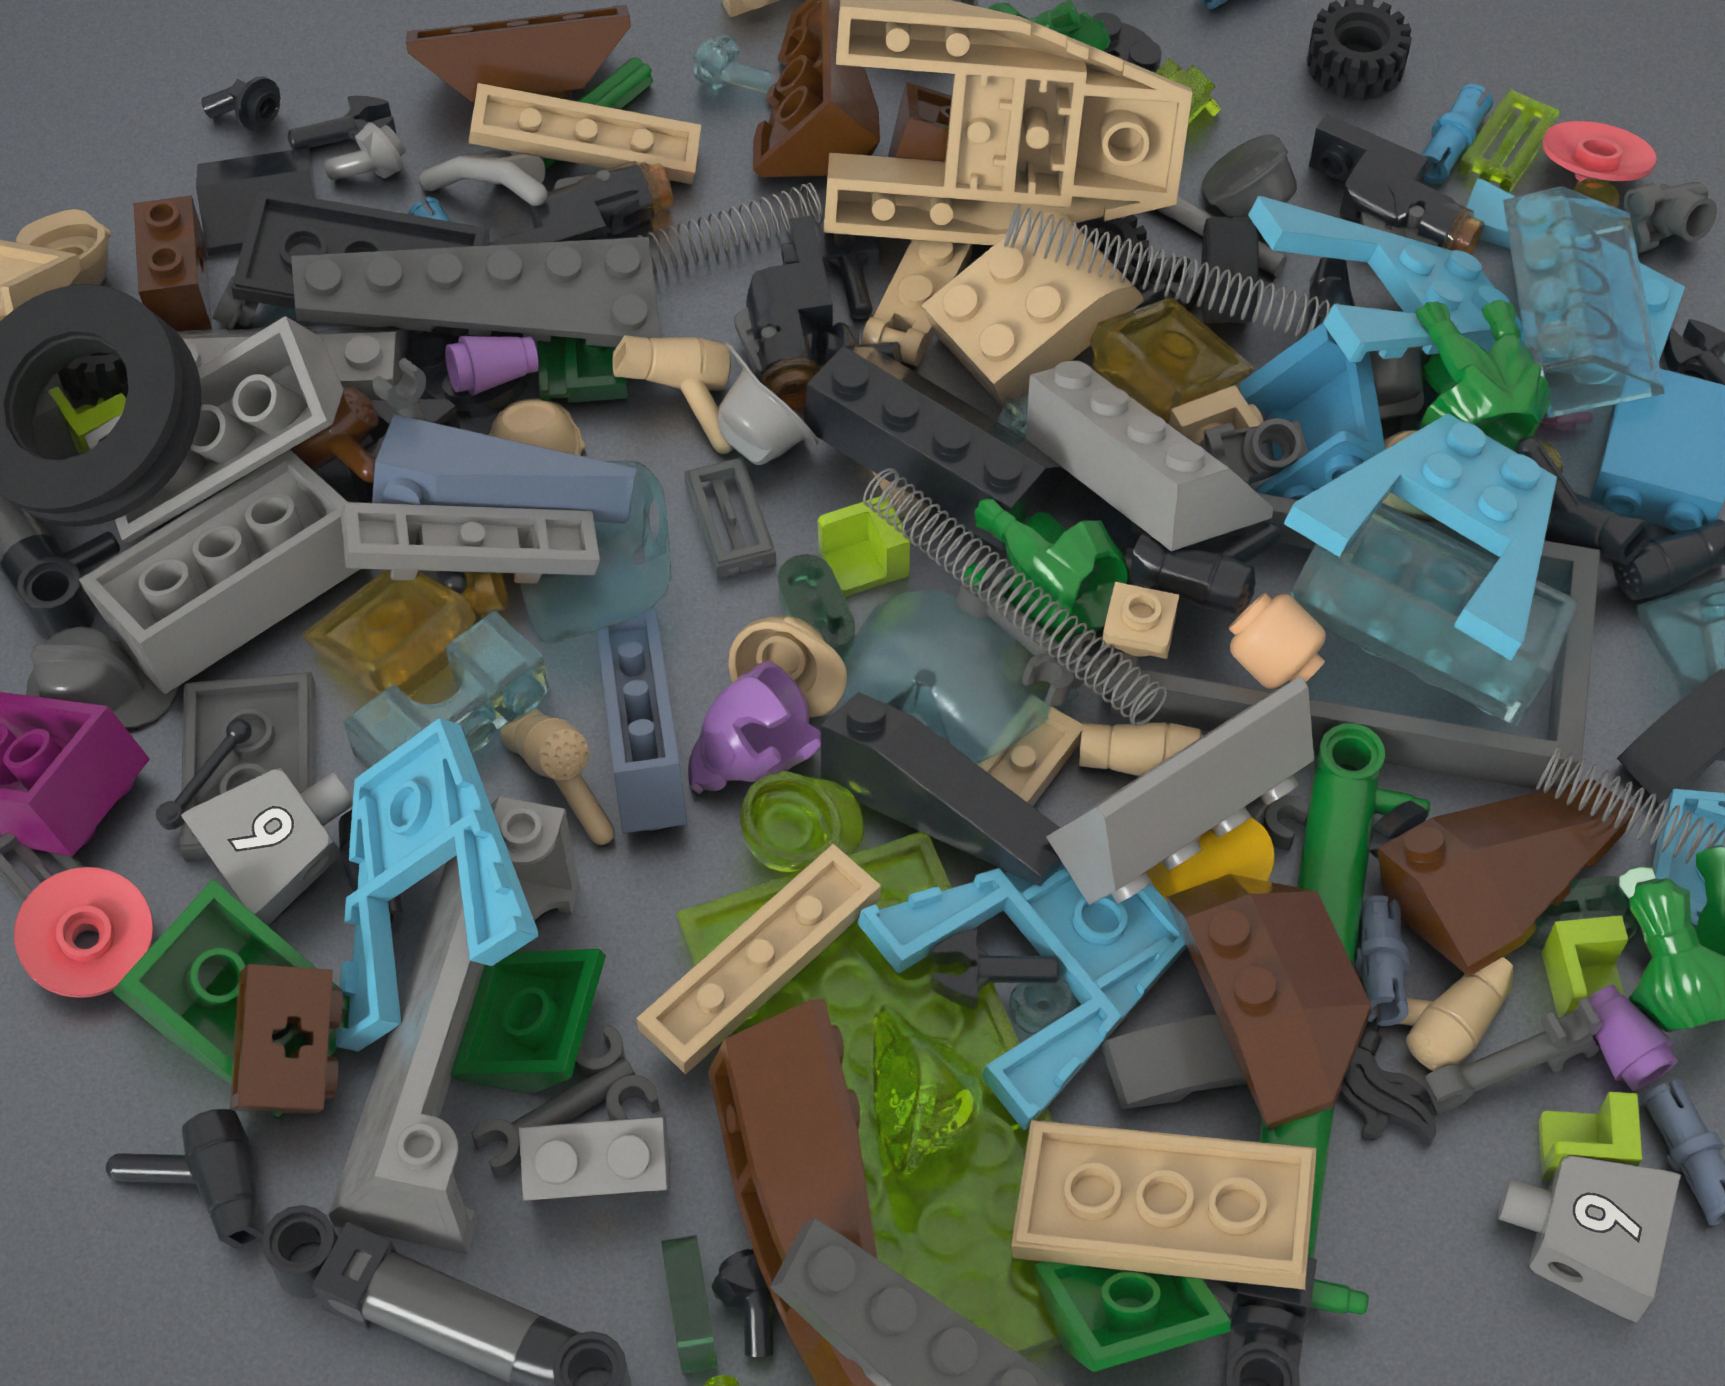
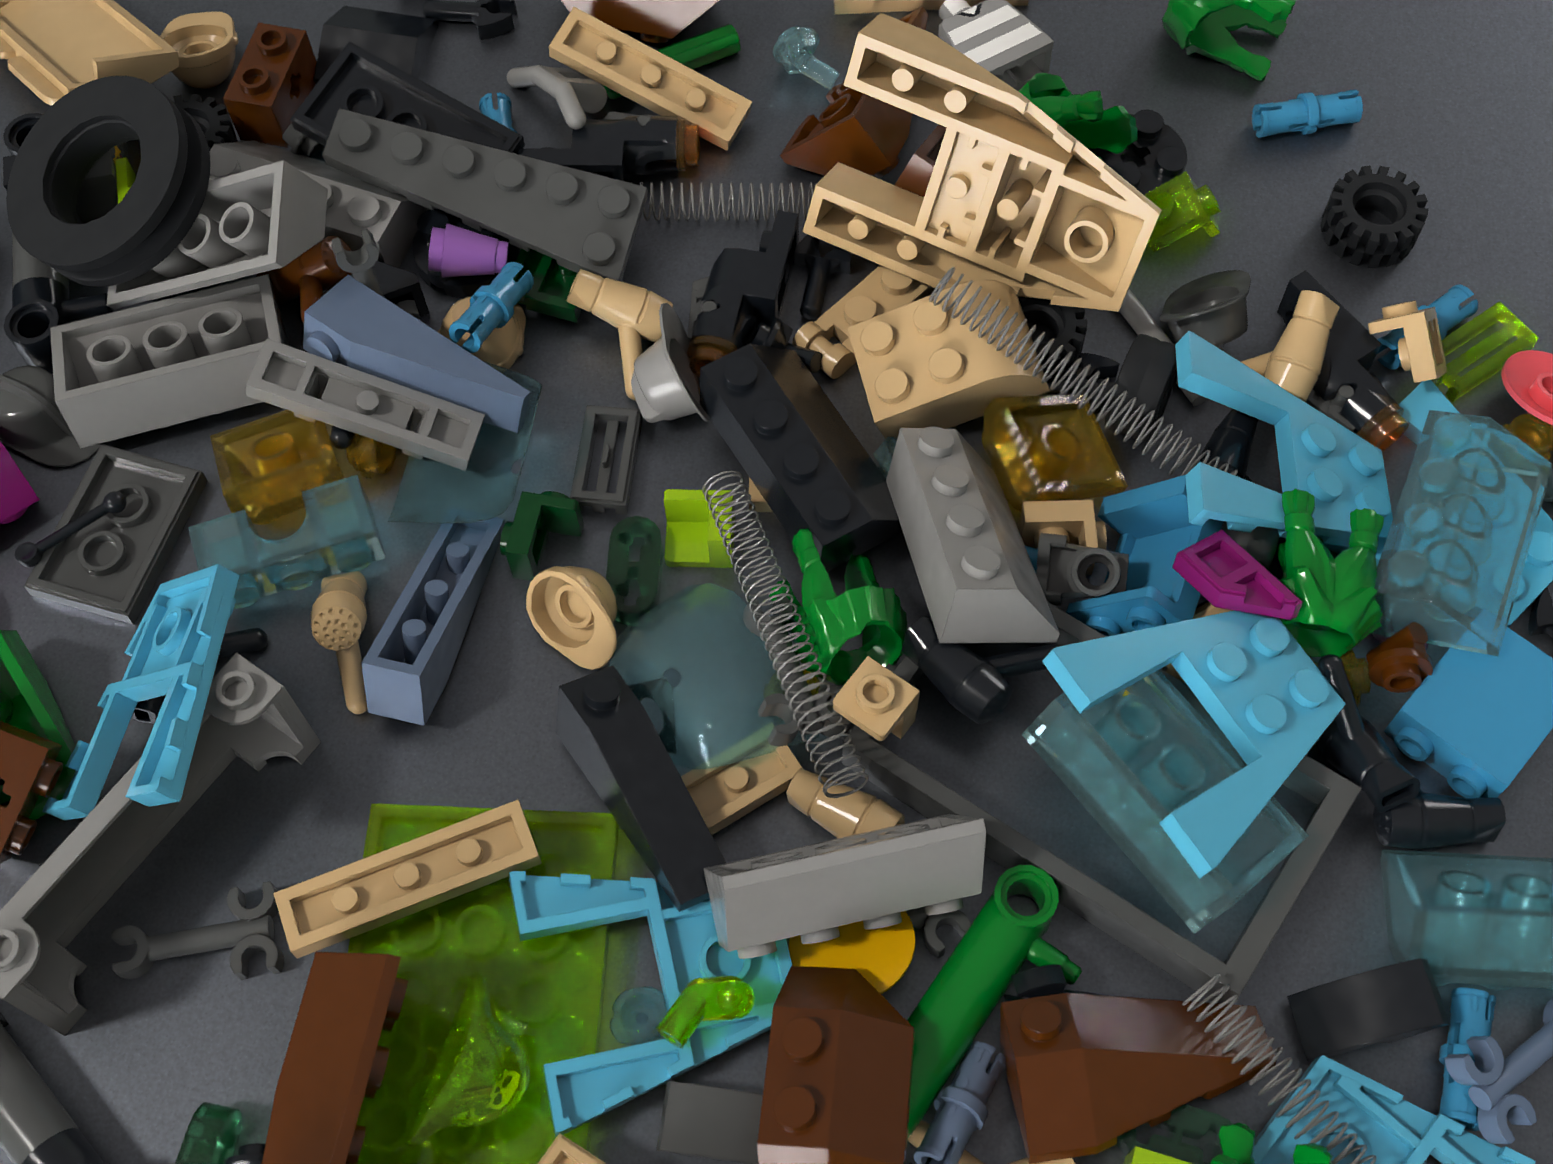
camera: 25 degrees right, 5 degrees up
light grey torso [181,768,353,925] -> none
light grey plate [325,122,406,181] -> none
green slope [451,949,606,1095] -> none
light grey brick [519,1116,670,1201] -> none
medium lavender helmet [688,661,821,794] -> none
clear neon green hat [740,770,864,872] -> none
black bar [930,929,1061,1009] -> none
light nougat head [1229,593,1326,689] -> none
none -> dark azure pin [449,262,534,353]
none -> dark green bracket [500,491,584,581]
none -> clear neon green arm [656,975,755,1048]
none -> magenta tile [1172,530,1303,620]
none -> tan piece [1240,290,1340,402]
none -> reddish brown plate [1366,622,1433,693]
none -> tan bracket [1368,300,1447,383]

